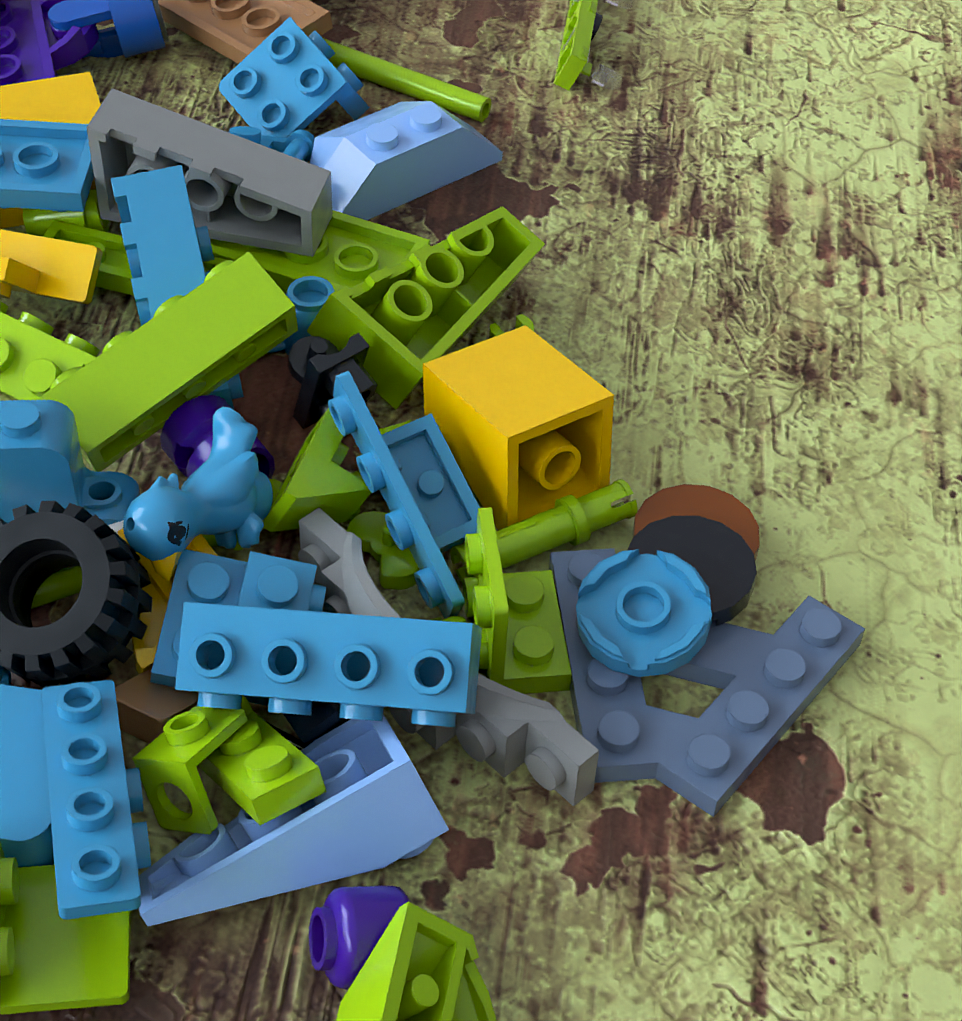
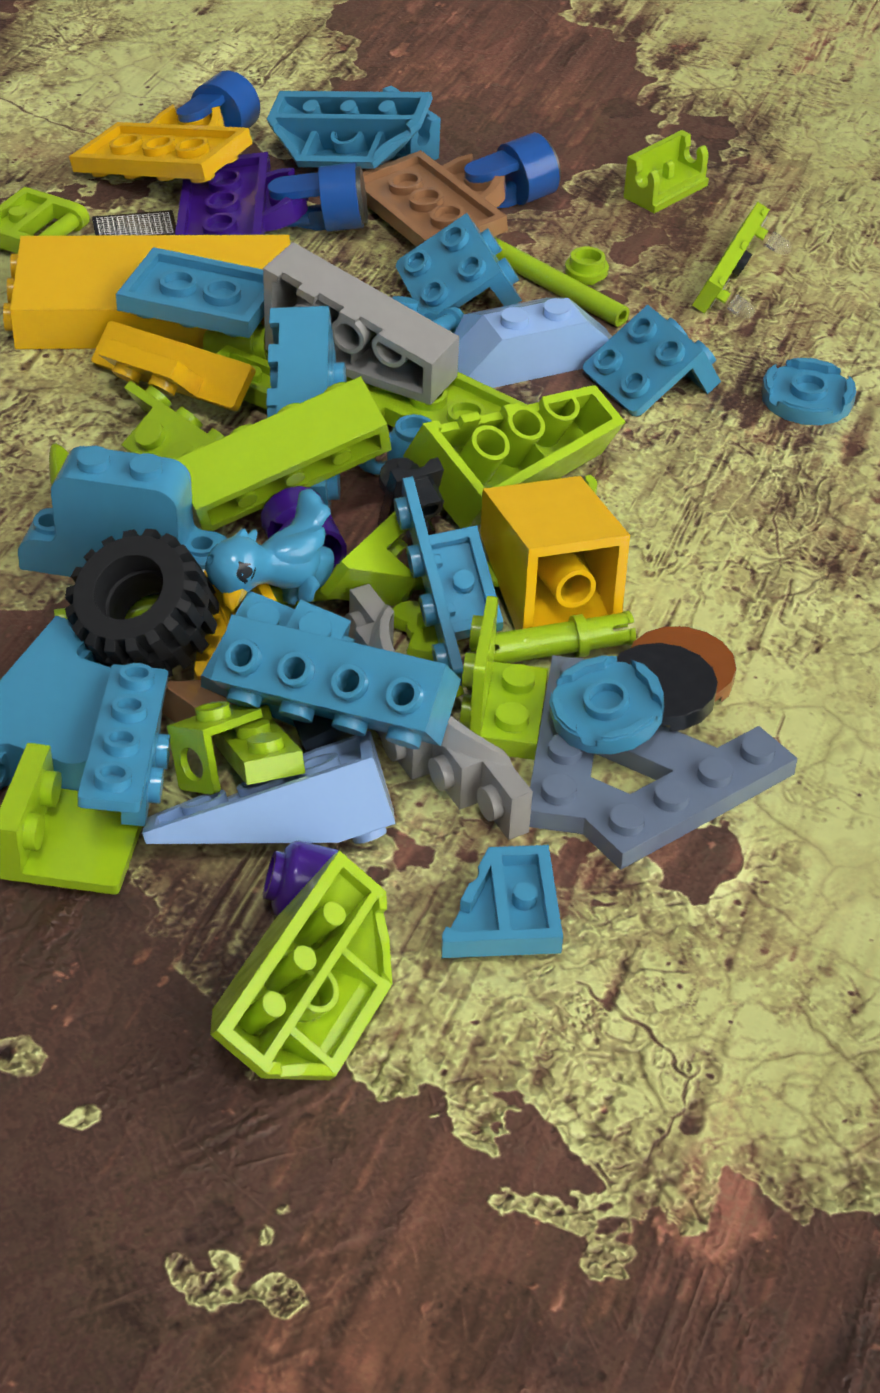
camera: 15 degrees right, 5 degrees down
none -> dark azure wing [441,845,563,958]
none -> lime plate [565,246,609,285]
none -> dark azure bracket [583,304,721,416]
none -> dark azure tile [761,358,856,425]

